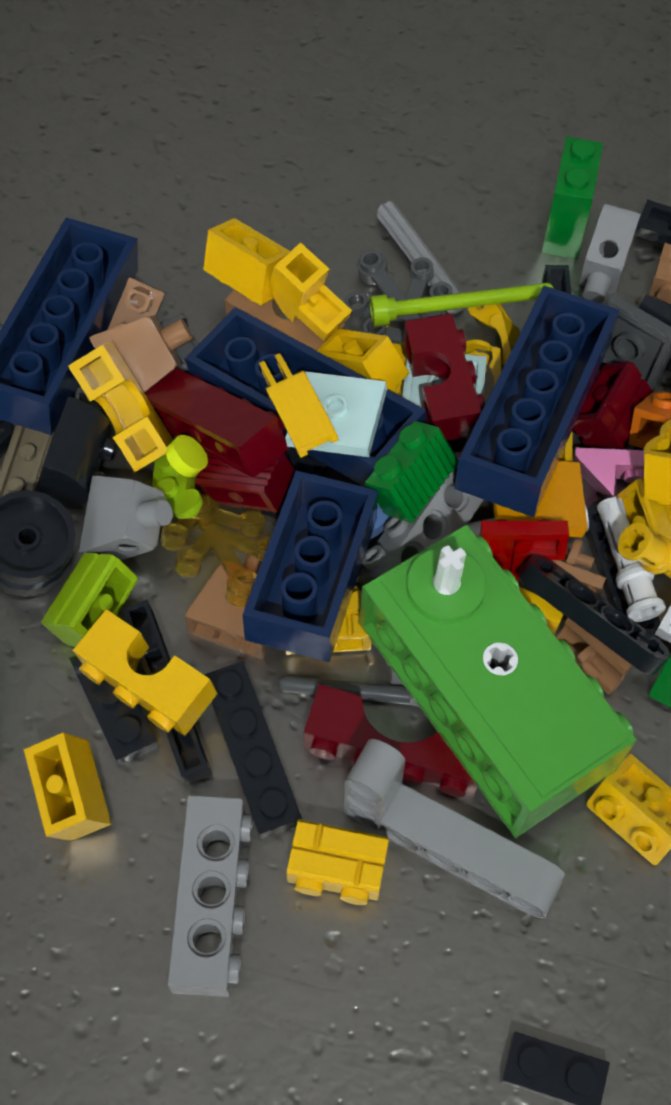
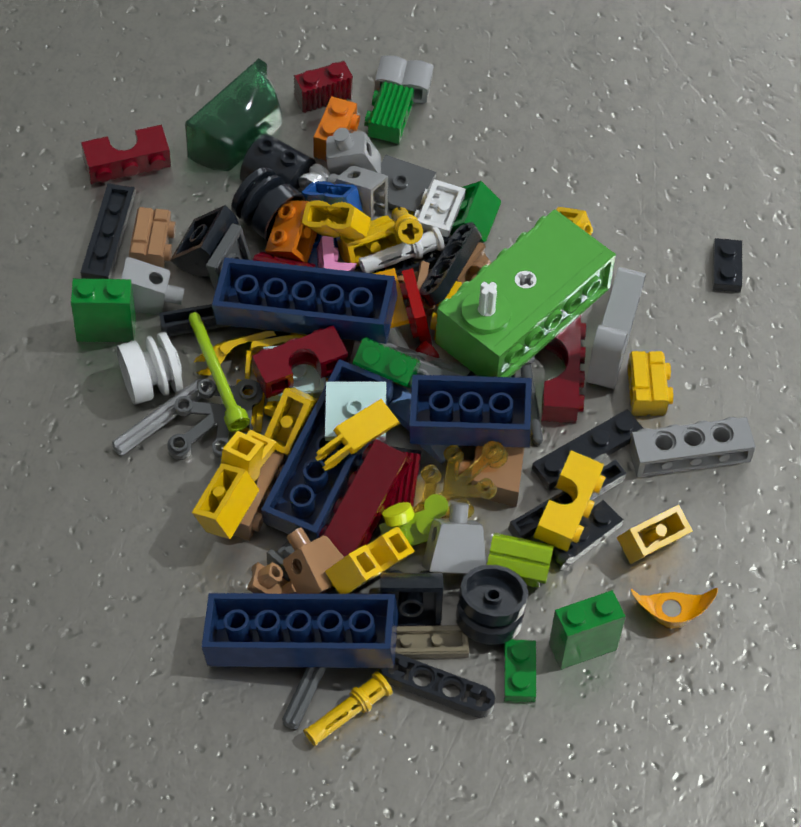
camera: 105 degrees left, 5 degrees down
none -> white wheel [116,332,183,405]

